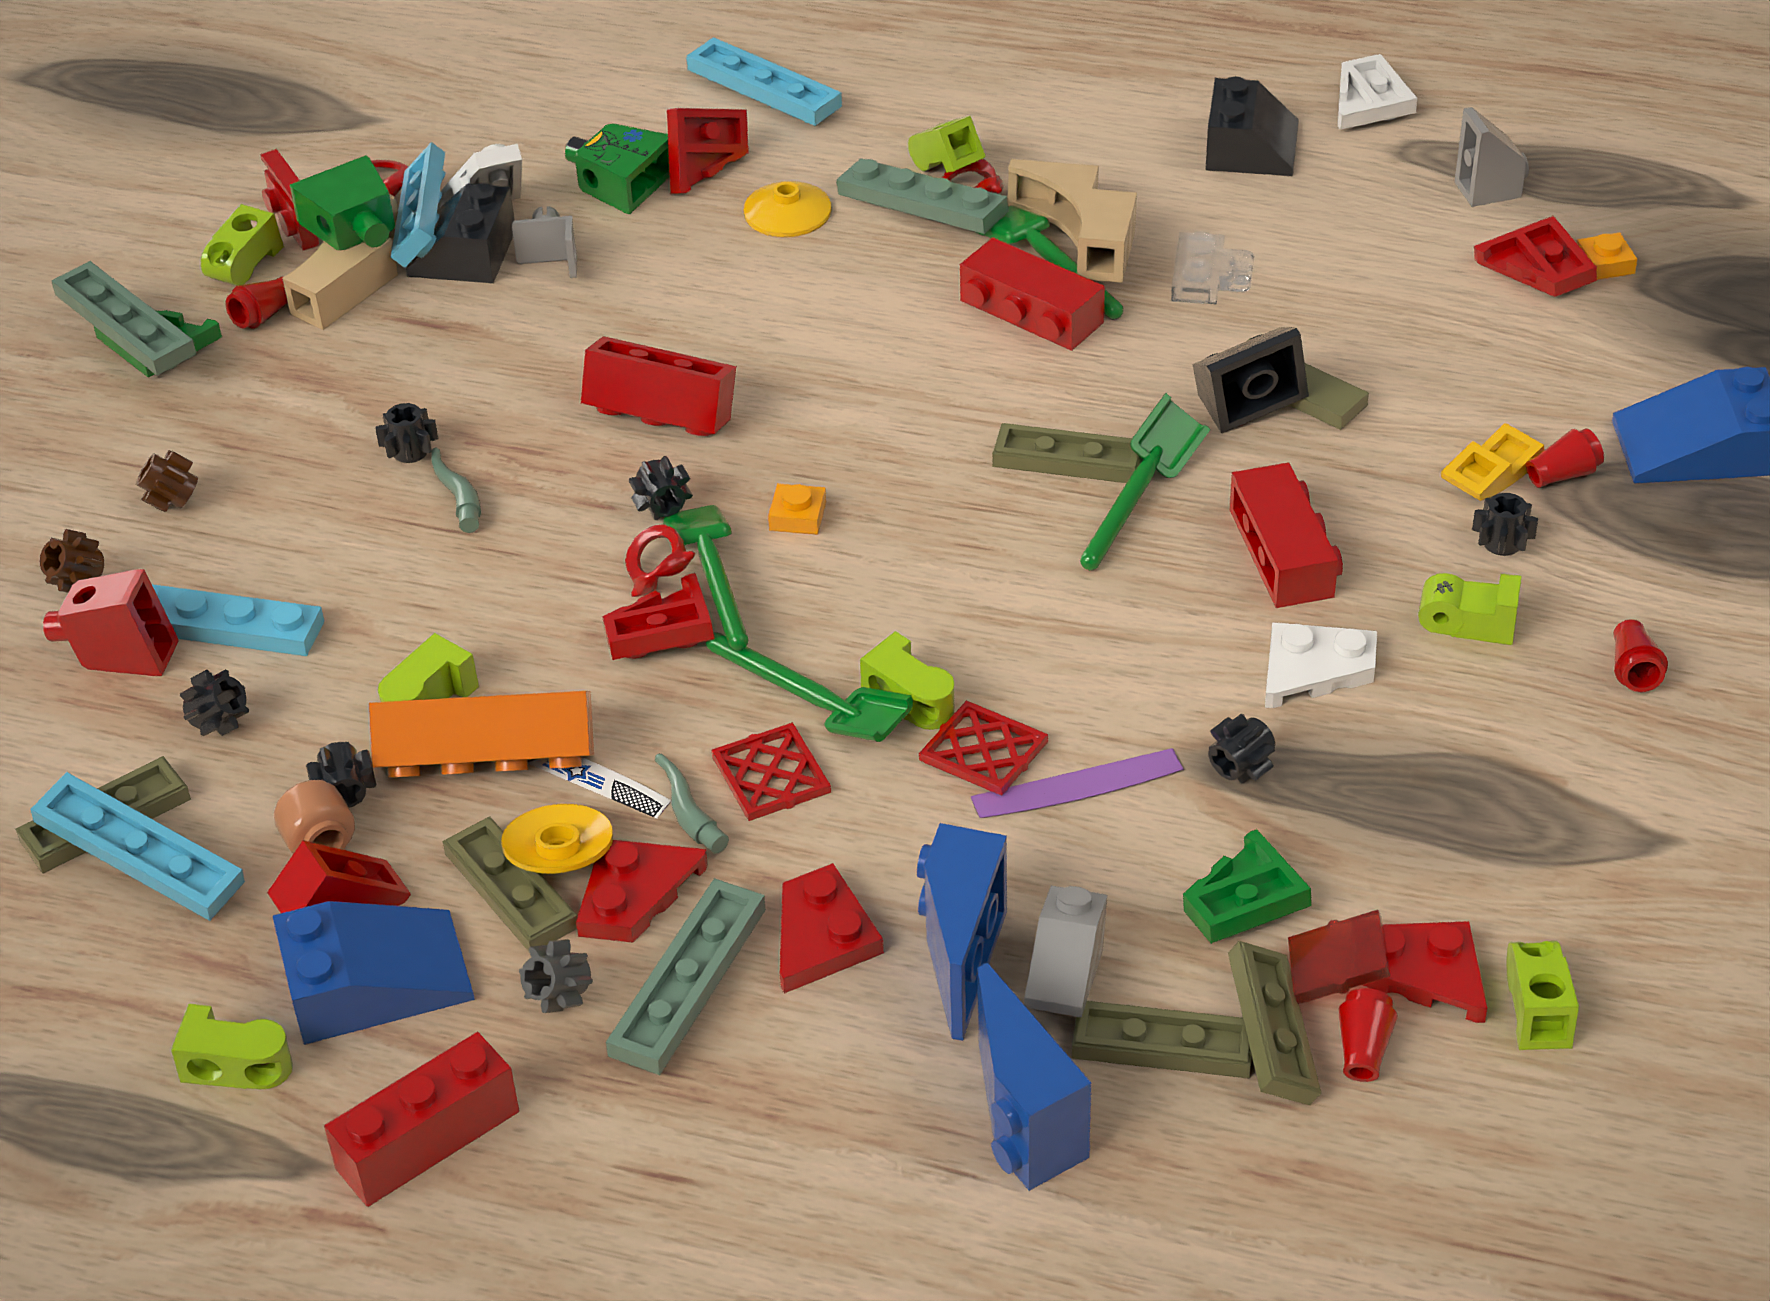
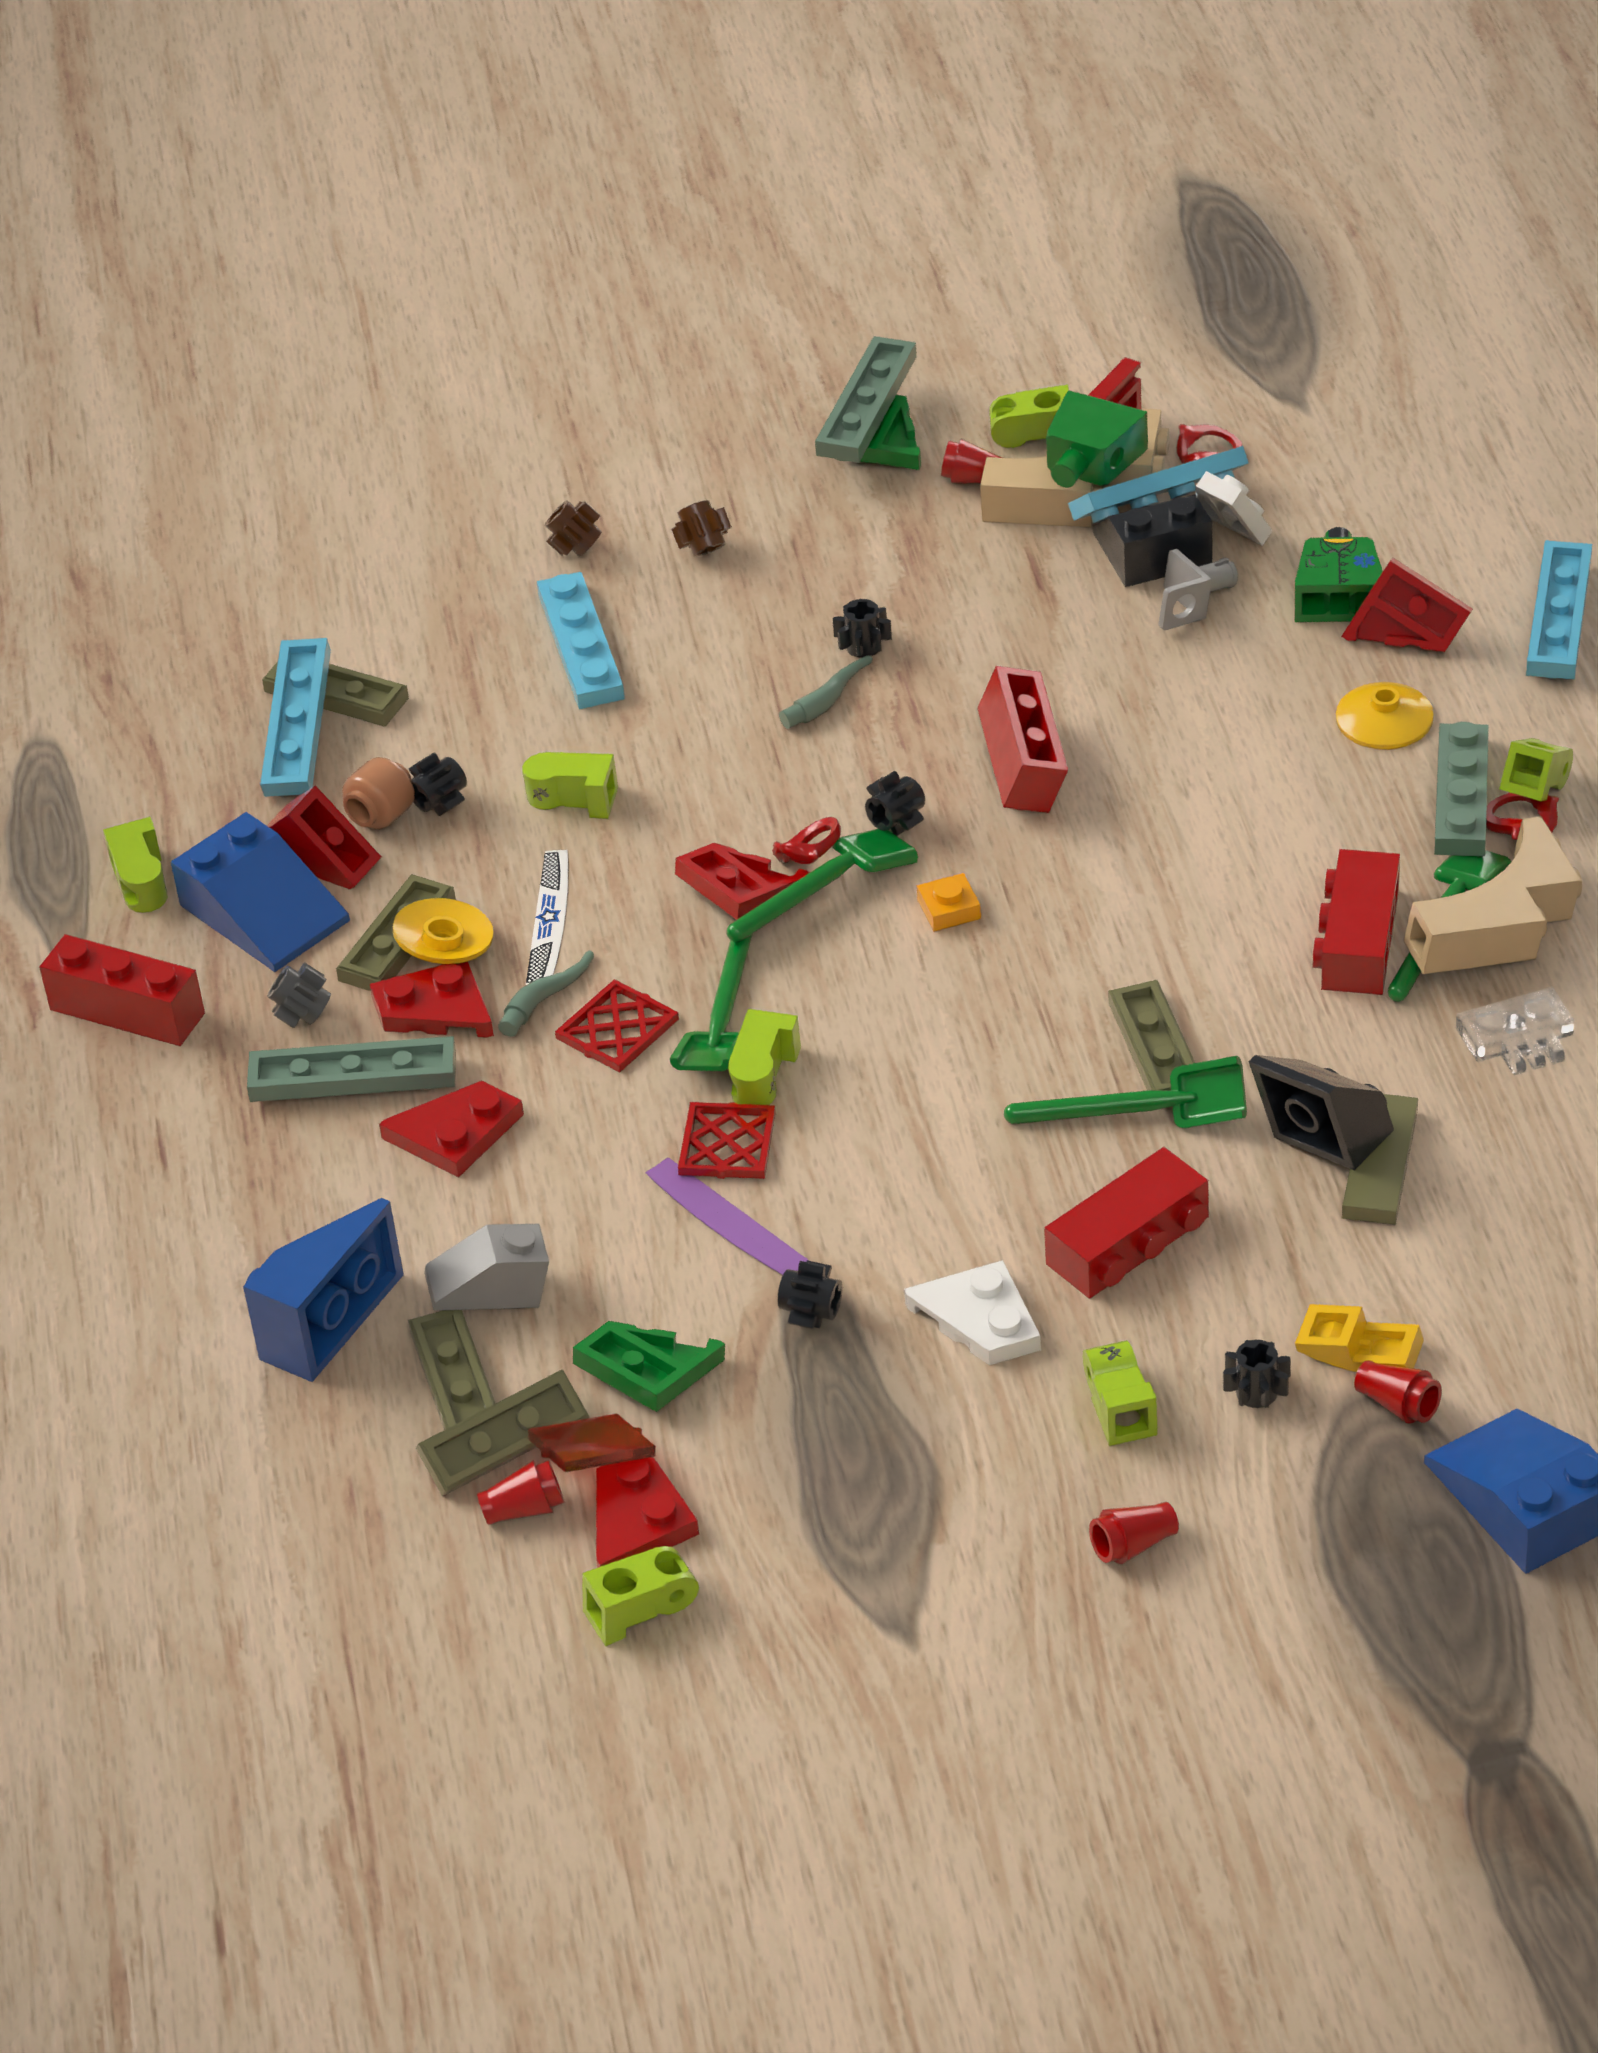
camera: 65 degrees right, 0 degrees up
red torso [43,569,179,676] -> none
black gear [180,669,249,736] -> none
orange brick [369,691,594,777] -> none
blue slope [917,823,1007,1041] -> none

